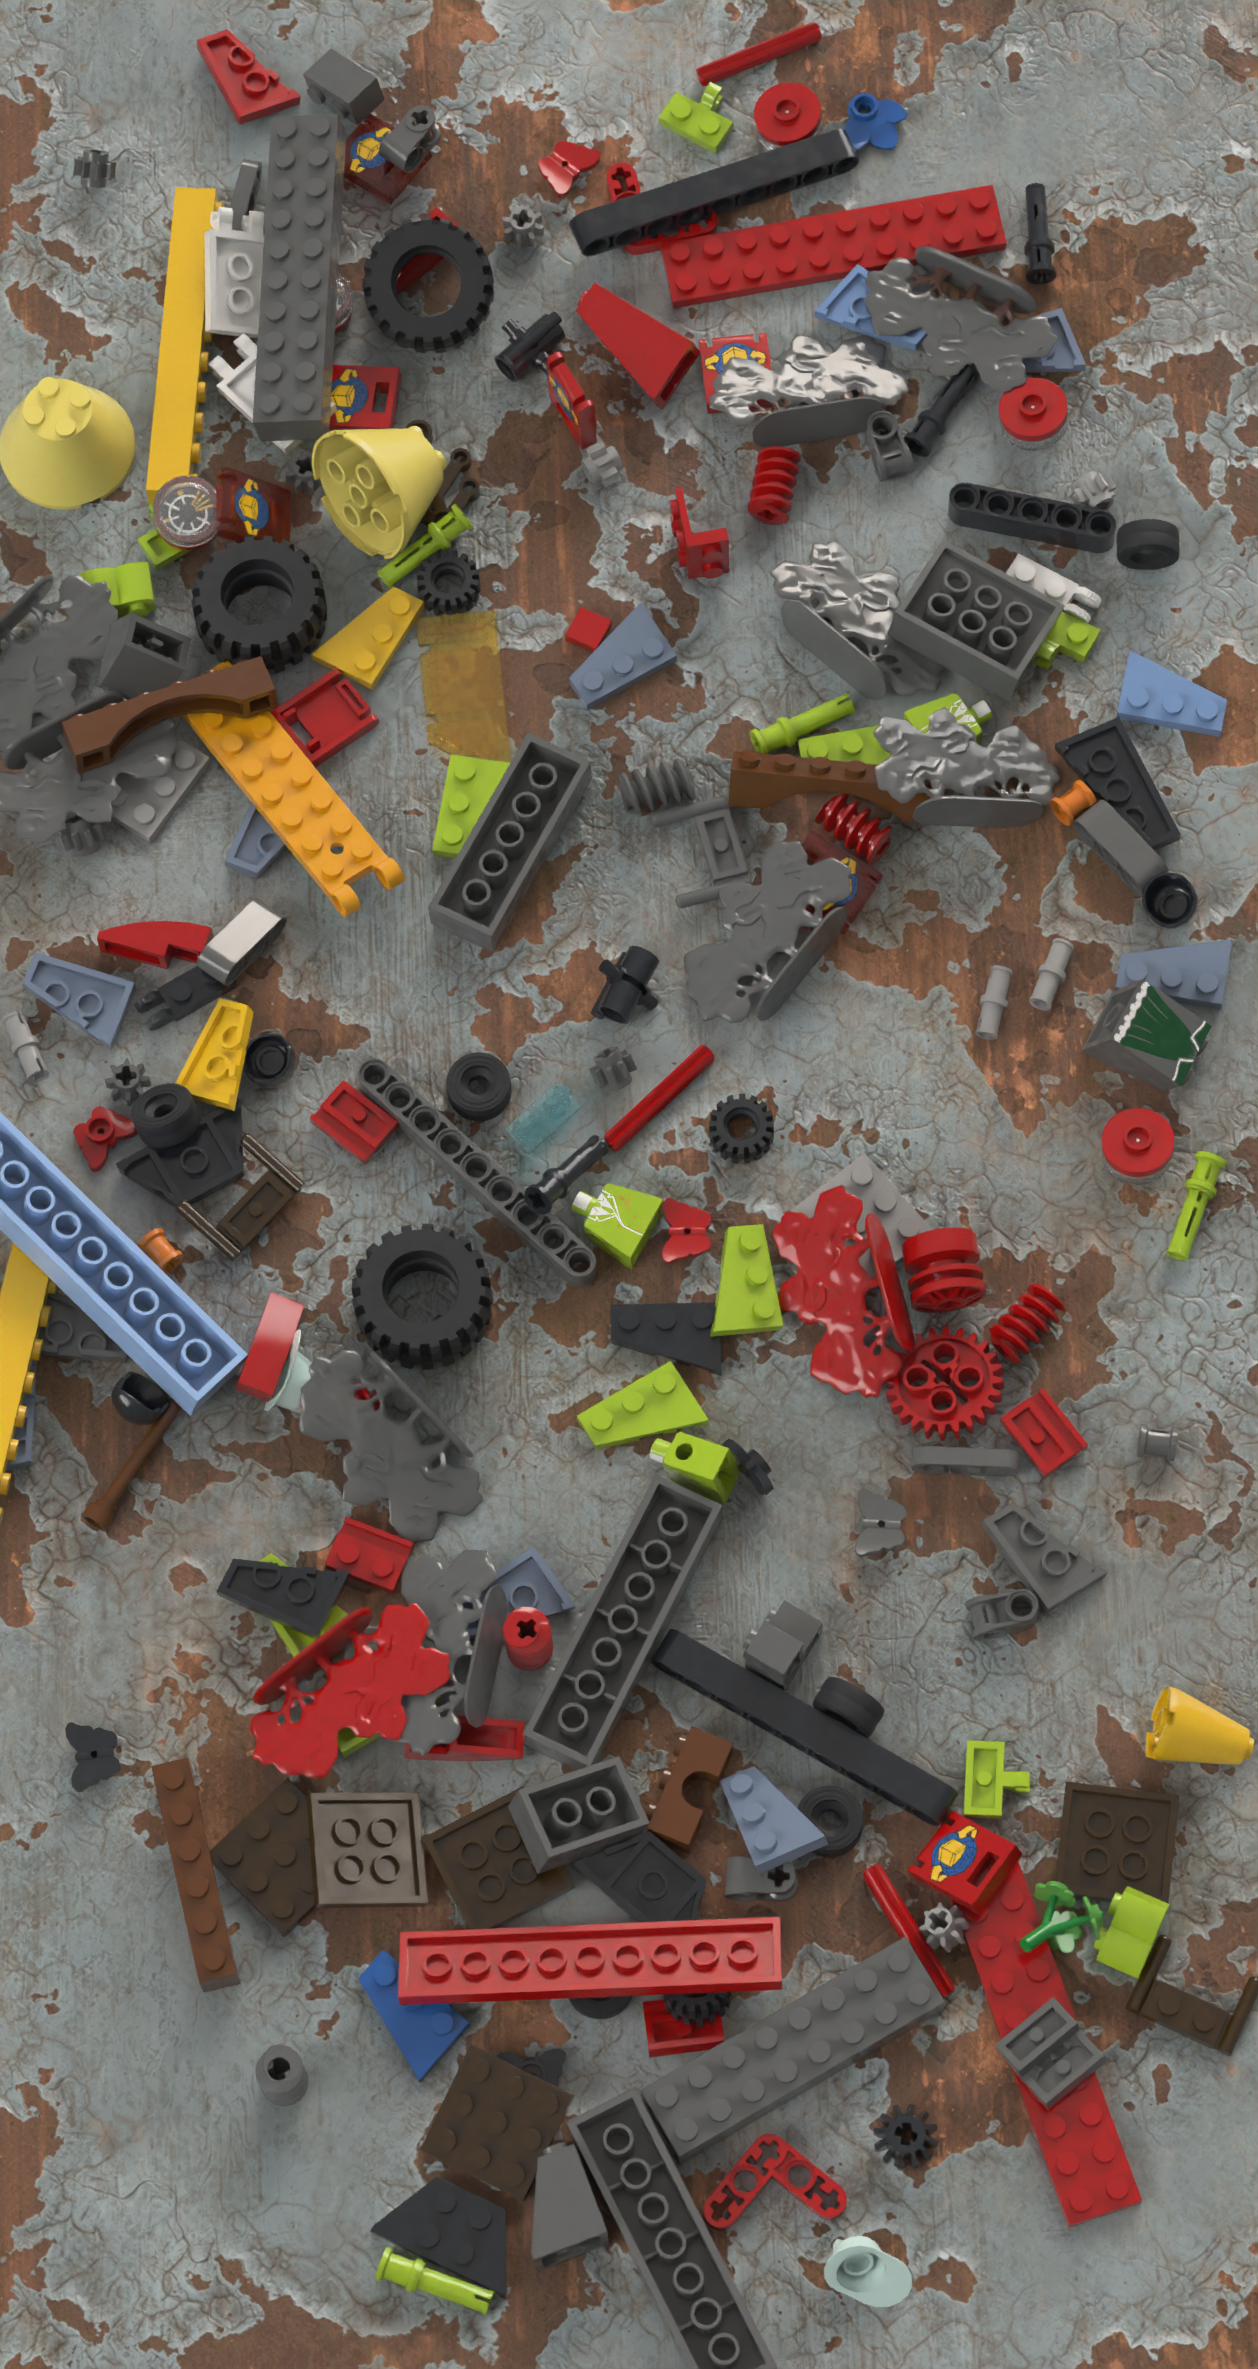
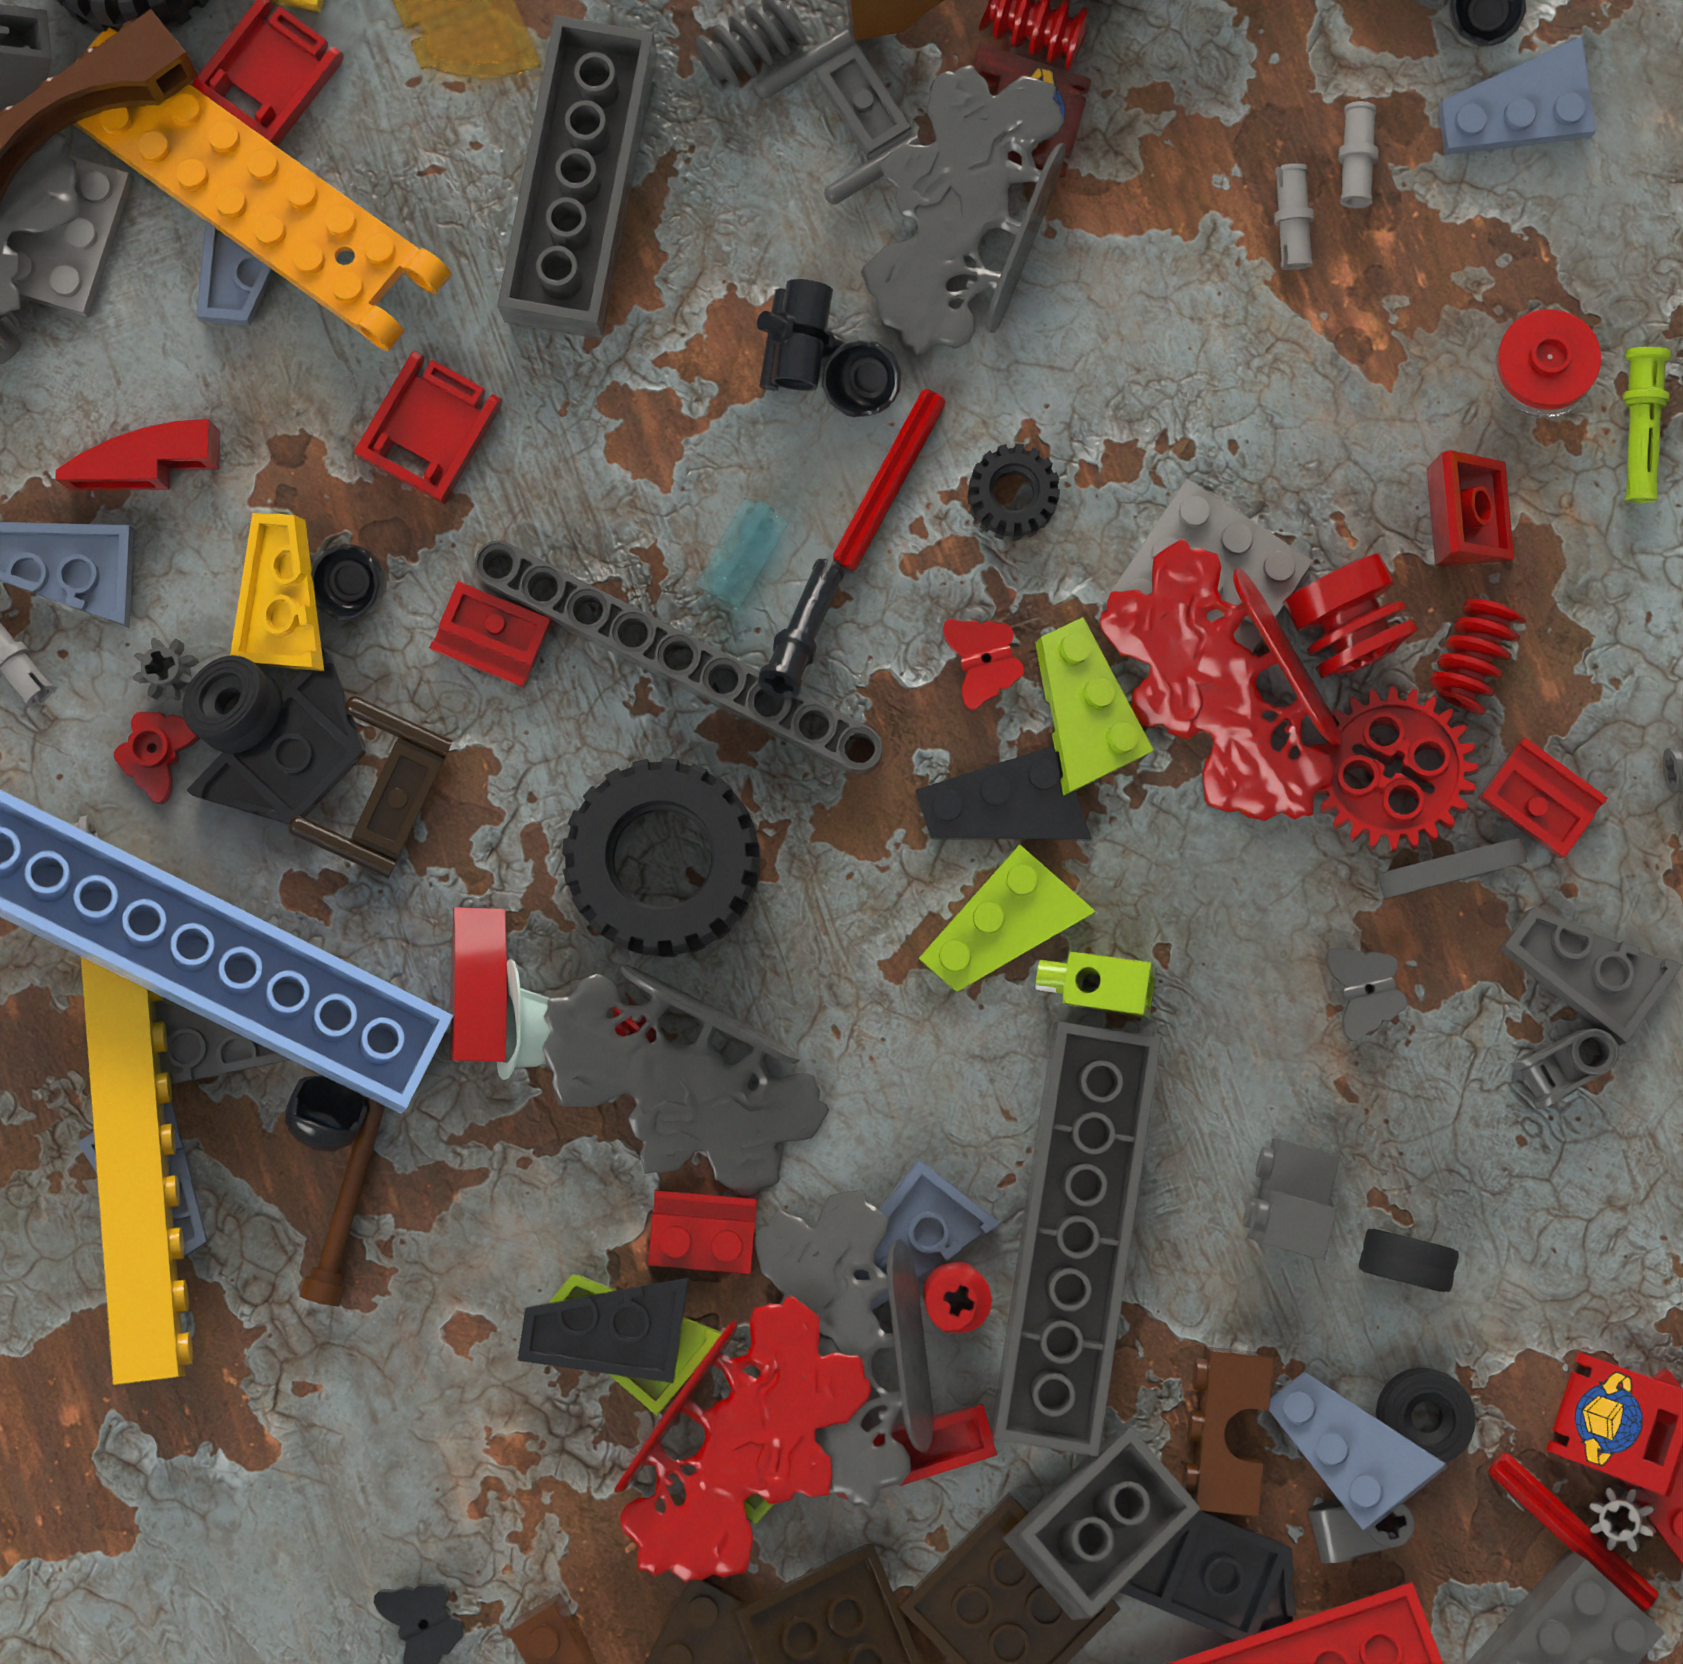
camera: 20 degrees left, 15 degrees up
black hinge [134,966,238,1031] -> none
orange bush [137,1228,184,1274] -> none
beam [196,898,287,986] -> none
lime wing [432,754,510,859] -> none
black tyre [446,1052,512,1121] -> none
lime torso [571,1183,663,1269] -> none
dark grey gear [589,1047,637,1091] -> none
black beam [650,1629,958,1827] -> none
black animal [721,1439,774,1495] -> none
lime plate [964,1740,1030,1819] -> none
slope [1081,979,1212,1091] -> none
none -> red container [354,351,503,505]
none -> black hair [822,340,902,418]
none -> red slope [1427,450,1514,566]

